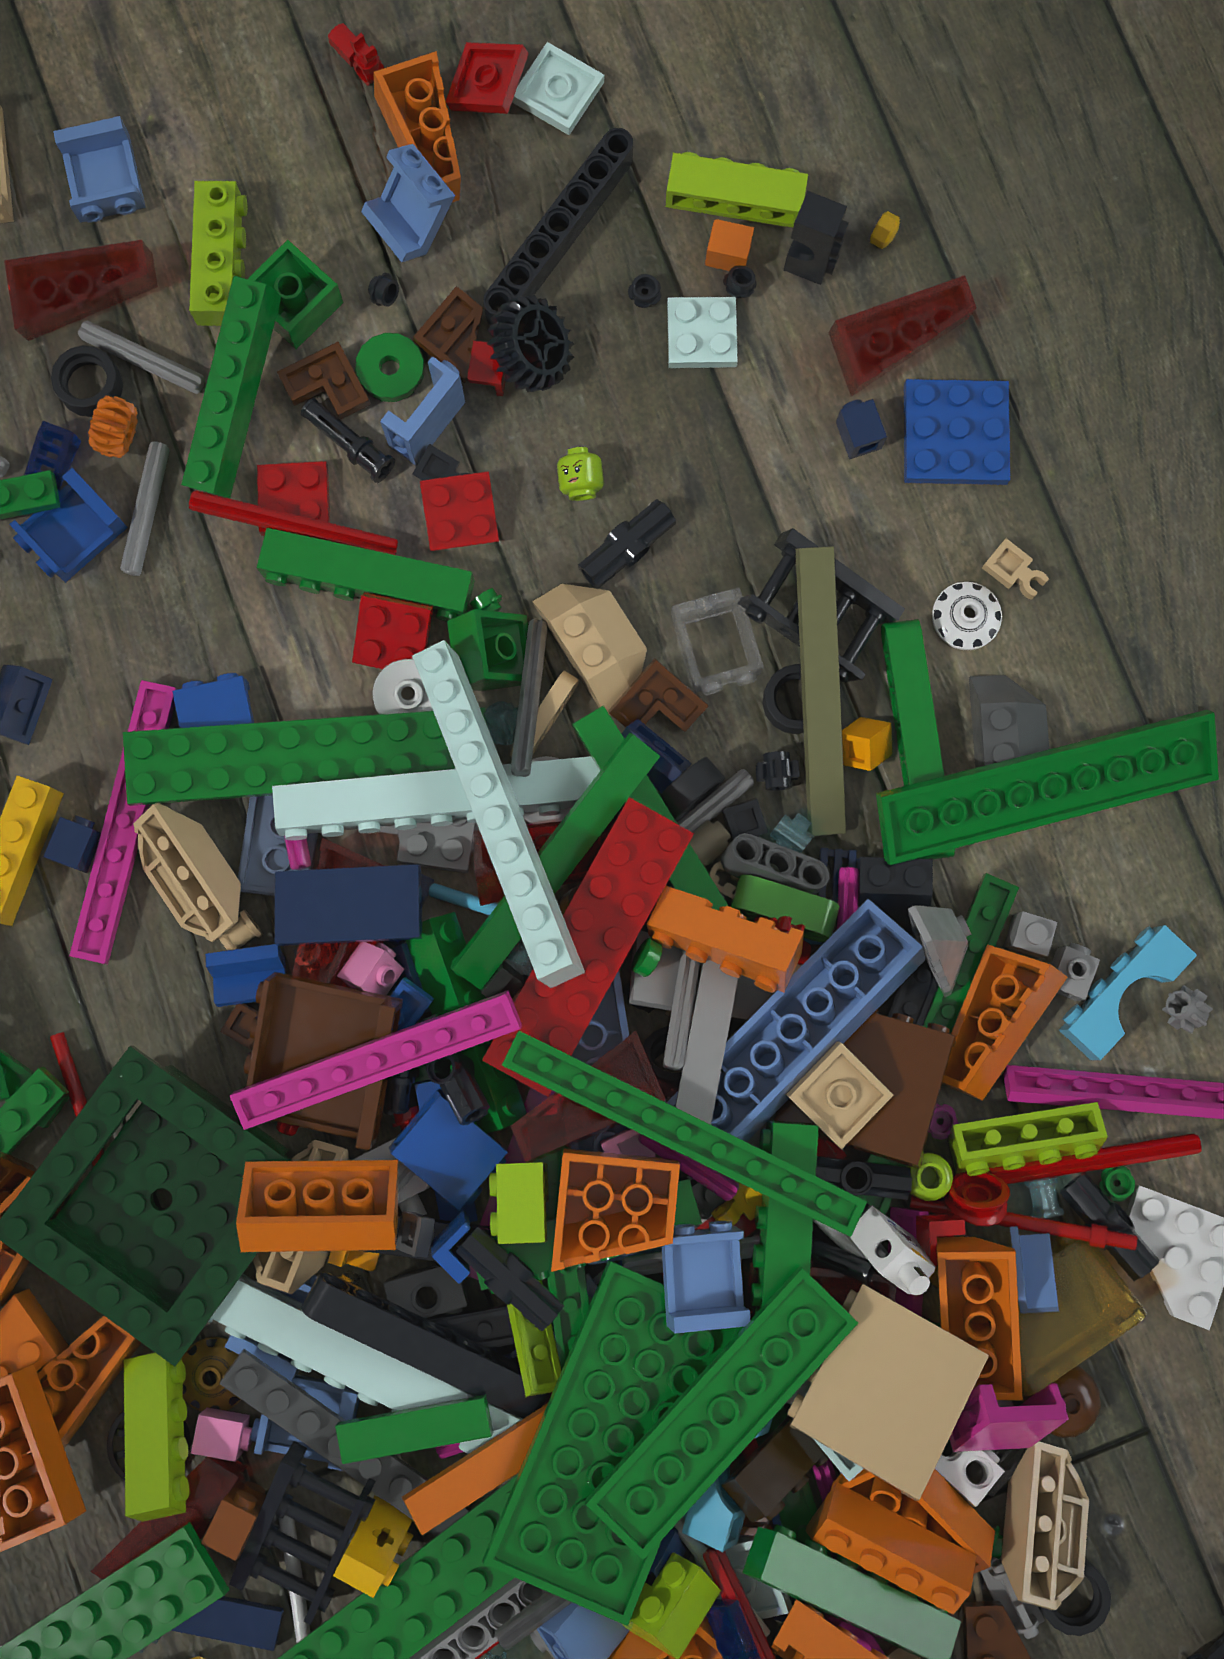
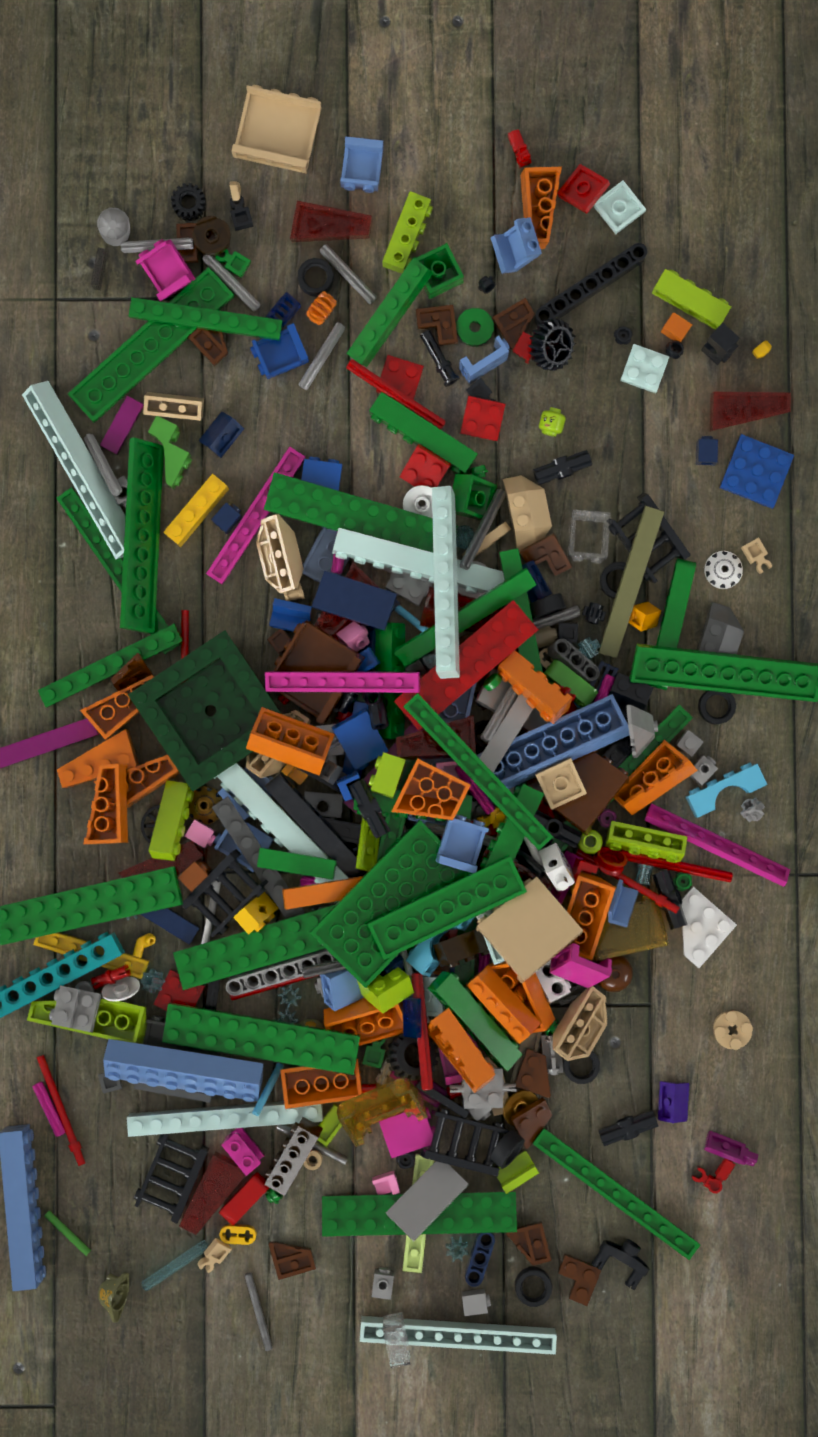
camera: 25 degrees right, 5 degrees up
none -> black tyre [698,690,736,725]

